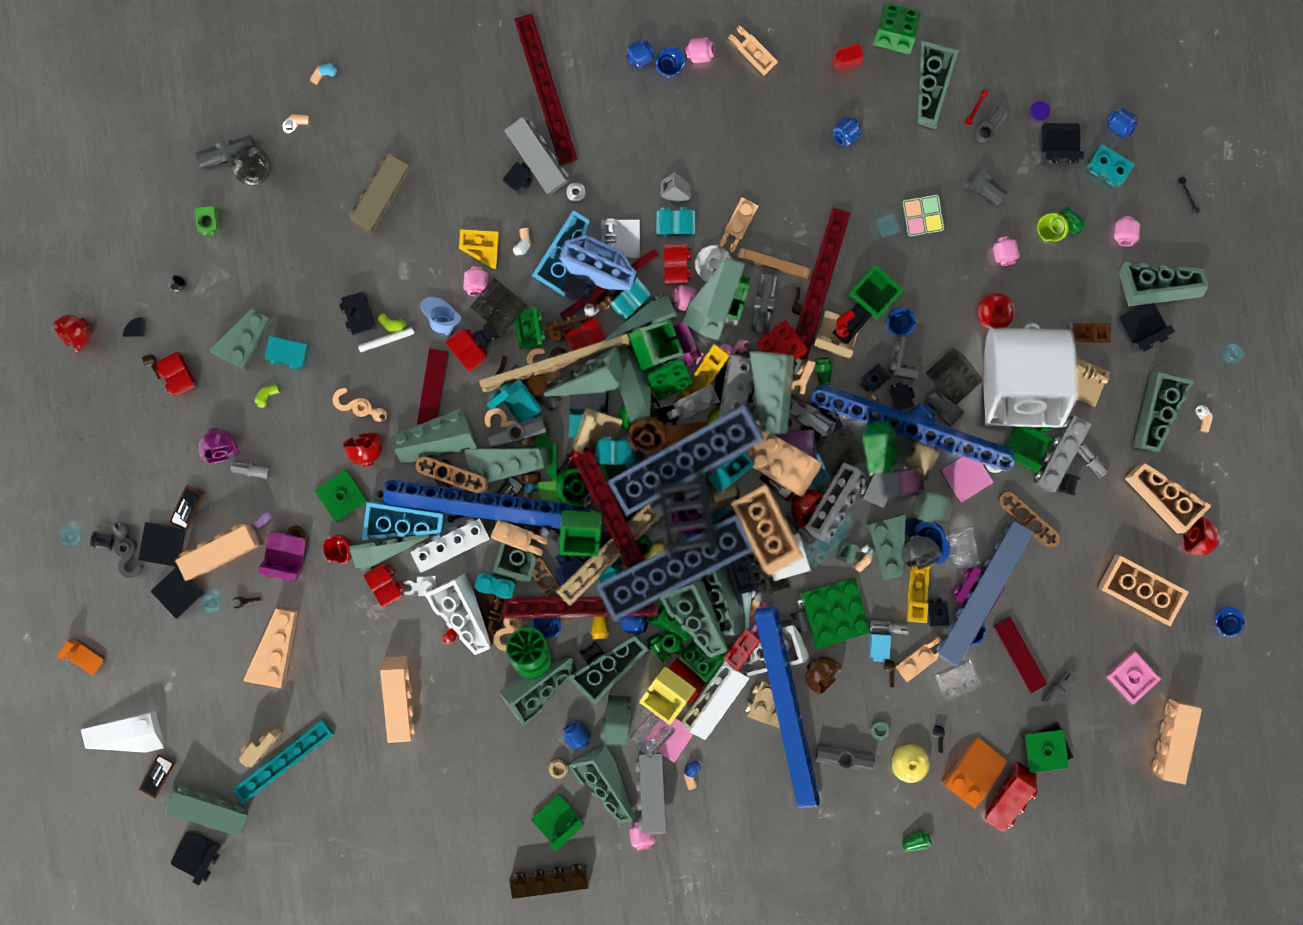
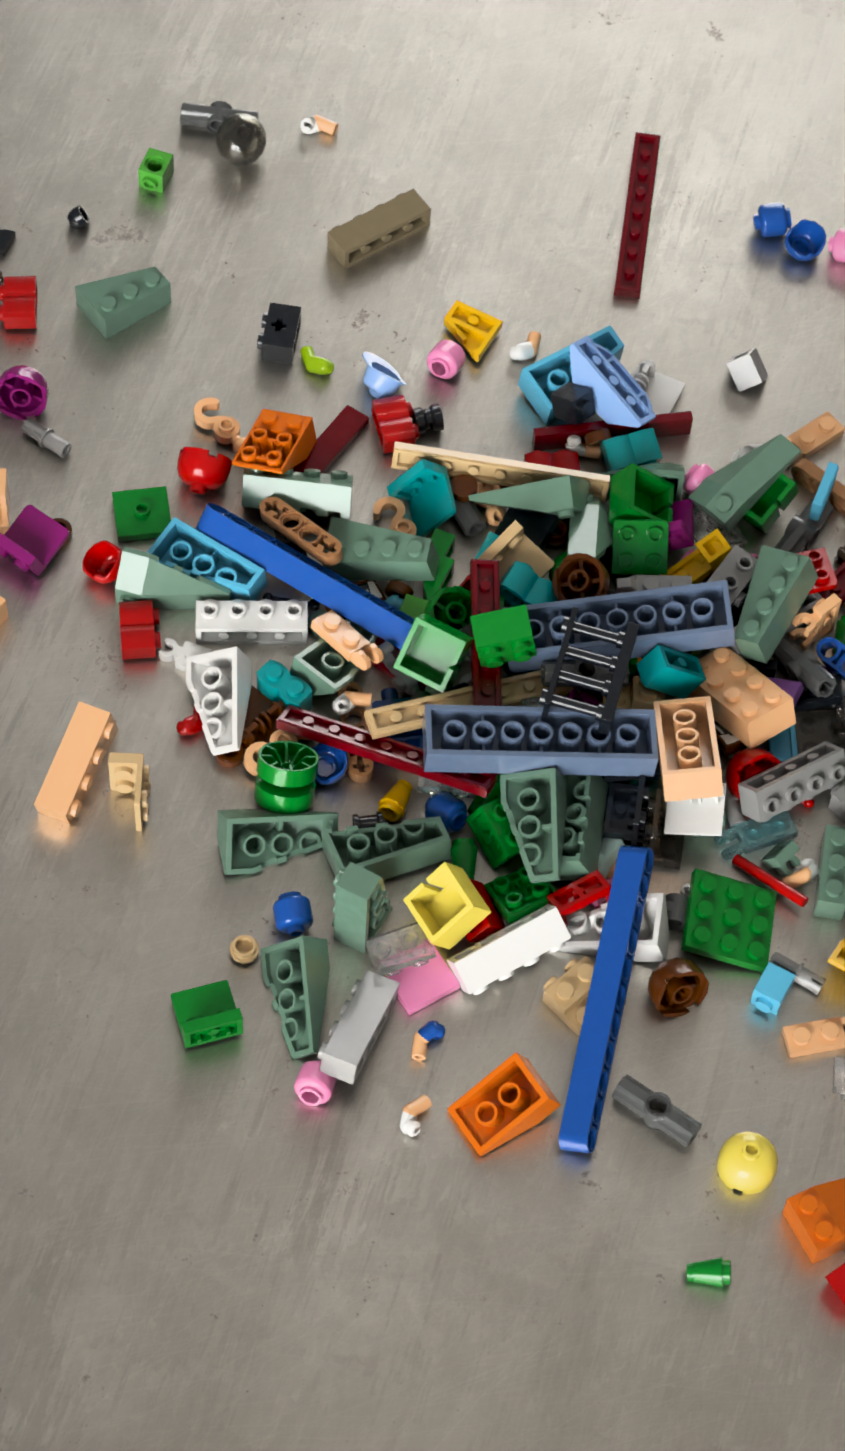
camera: 25 degrees right, 30 degrees down
lavender tile [253,511,272,529] -> none
lime arm [255,384,280,408] -> none
teal brick [264,336,310,370] -> none
arm [309,63,337,85] -> none
white bar [358,327,415,352] -> none
clear smoke bracket [470,278,527,335] -> none
dark grey piece [487,416,548,448] -> none
black brick [502,162,533,194] -> none
light grey brick [504,117,570,194] -> none
dark brown brick [509,864,589,899] -> none
green bracket [513,306,545,350] -> none
reddish brown hinge [543,315,582,342] -> none
white plate [566,182,586,202] -> none
teal brick [656,207,695,236] -> none
green cone [662,634,685,655] -> none
red brick [664,244,692,284] -> none
sand green tile [870,720,890,740] -> none
dark brown hand [884,660,896,687] -> none
black hand [933,725,945,753] -> none
none -> tan bracket [108,752,151,831]
none -> orange slope [232,409,317,474]
none -> arm [332,691,372,715]
none -> arm [400,1095,432,1137]
none -> orange slope [447,1052,561,1156]
none -> green piece [470,604,537,668]
none -> red bar [732,854,809,907]
none -> medium azure tile [809,462,839,522]

